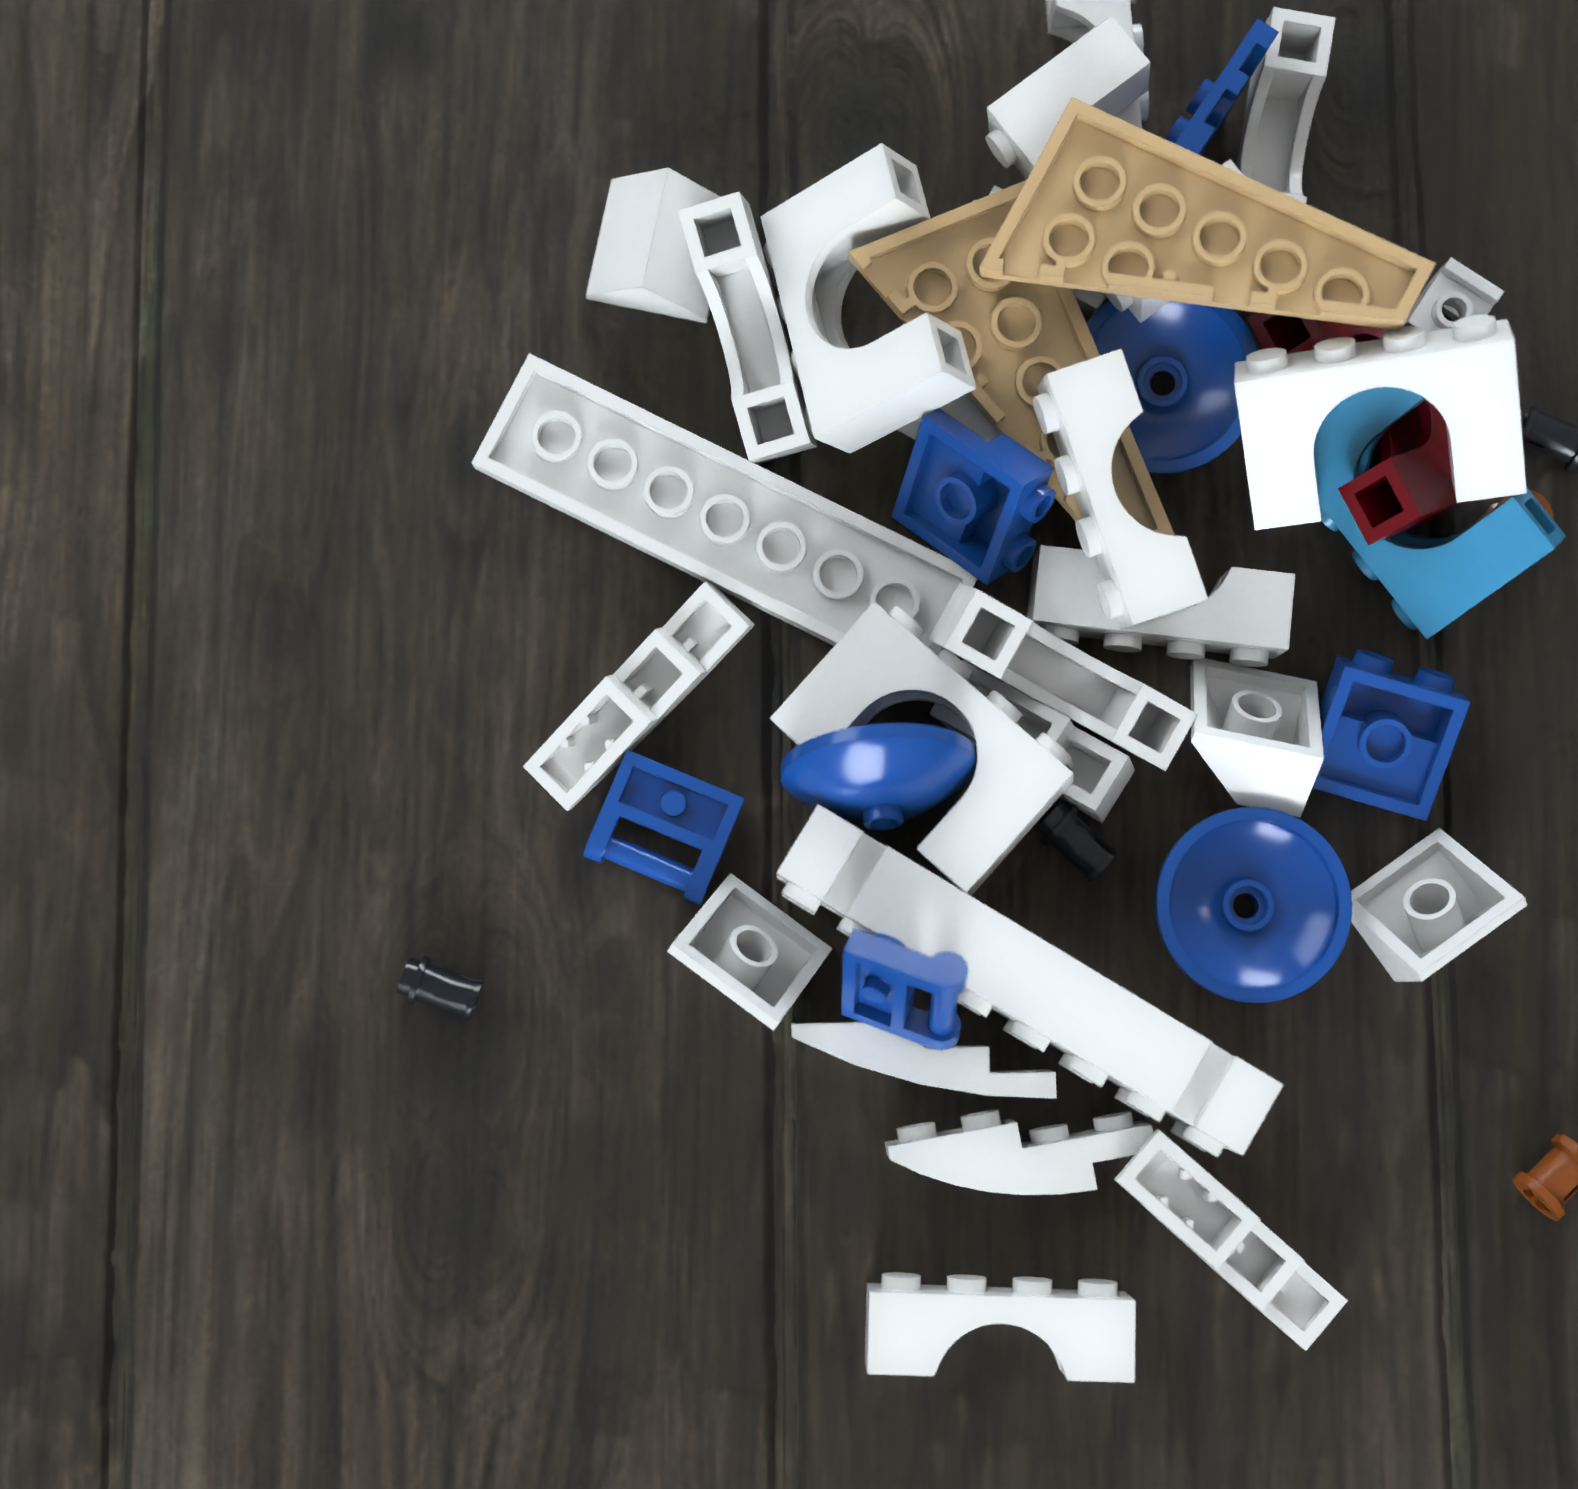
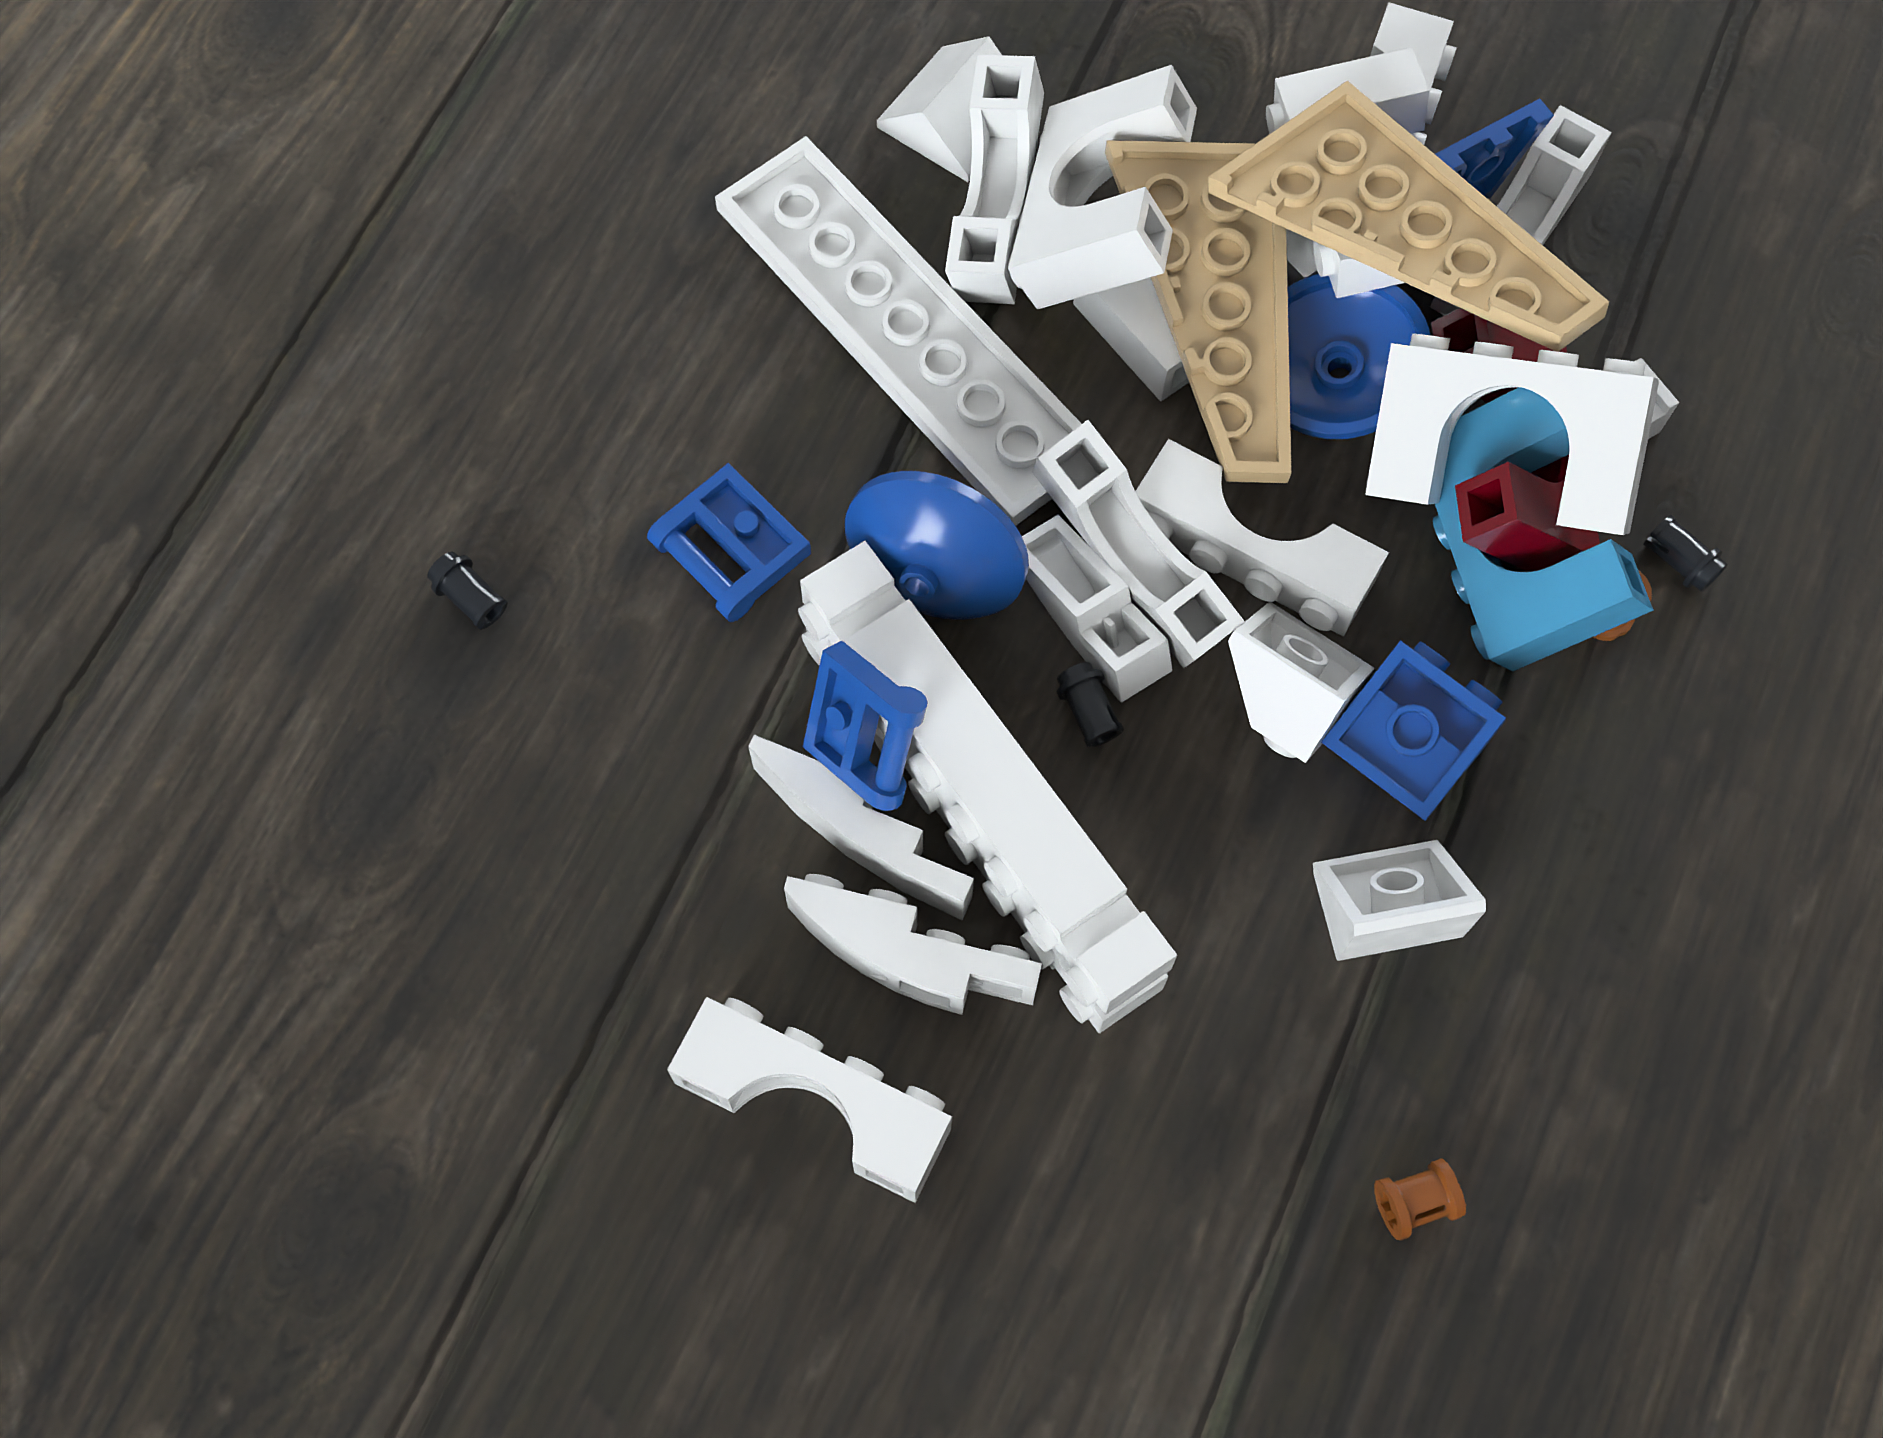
camera: 25 degrees right, 15 degrees down
white slope [523,581,755,811] -> none
white slope [667,873,833,1031] -> none
white arch [770,601,1074,896] -> none
blue plate [891,408,1056,585] -> none
white arch [1033,349,1208,630] -> none
white slope [1114,1129,1348,1351] -> none
blue dish [1154,807,1352,1003] -> none

